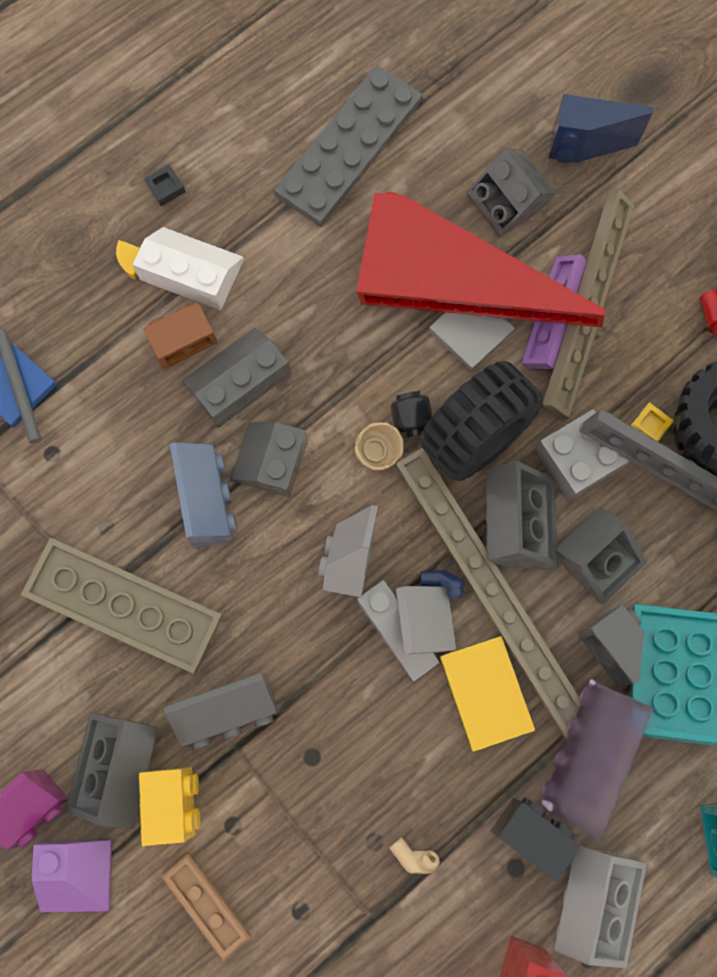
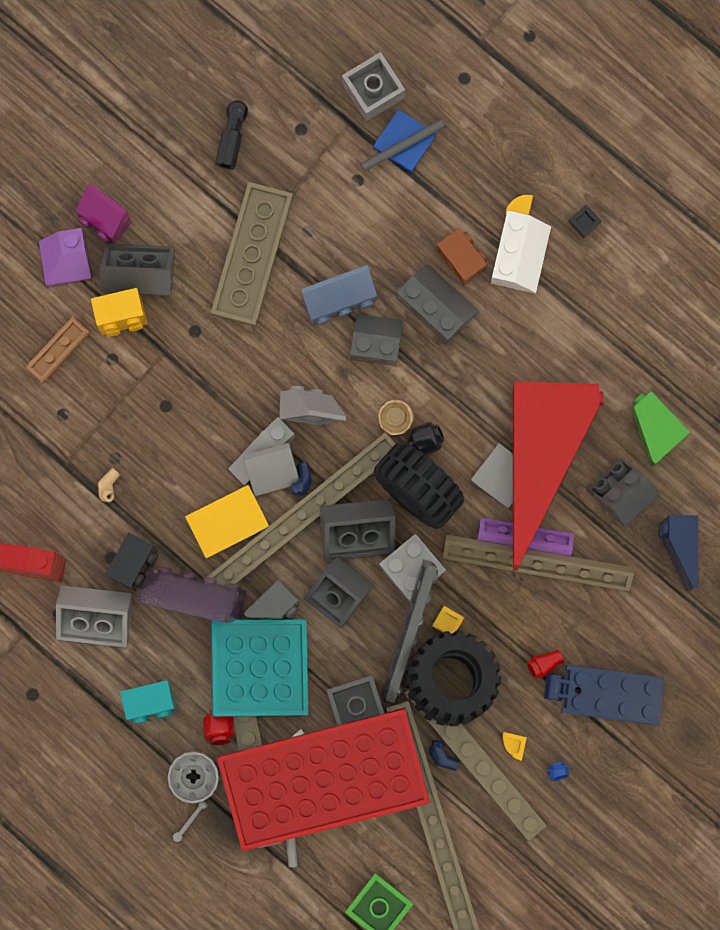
camera: 80 degrees right, 5 degrees up
dark grey slope [163,673,279,751] -> none
dark grey plate [274,65,423,227] -> none
none -> bright green slope [631,391,690,467]

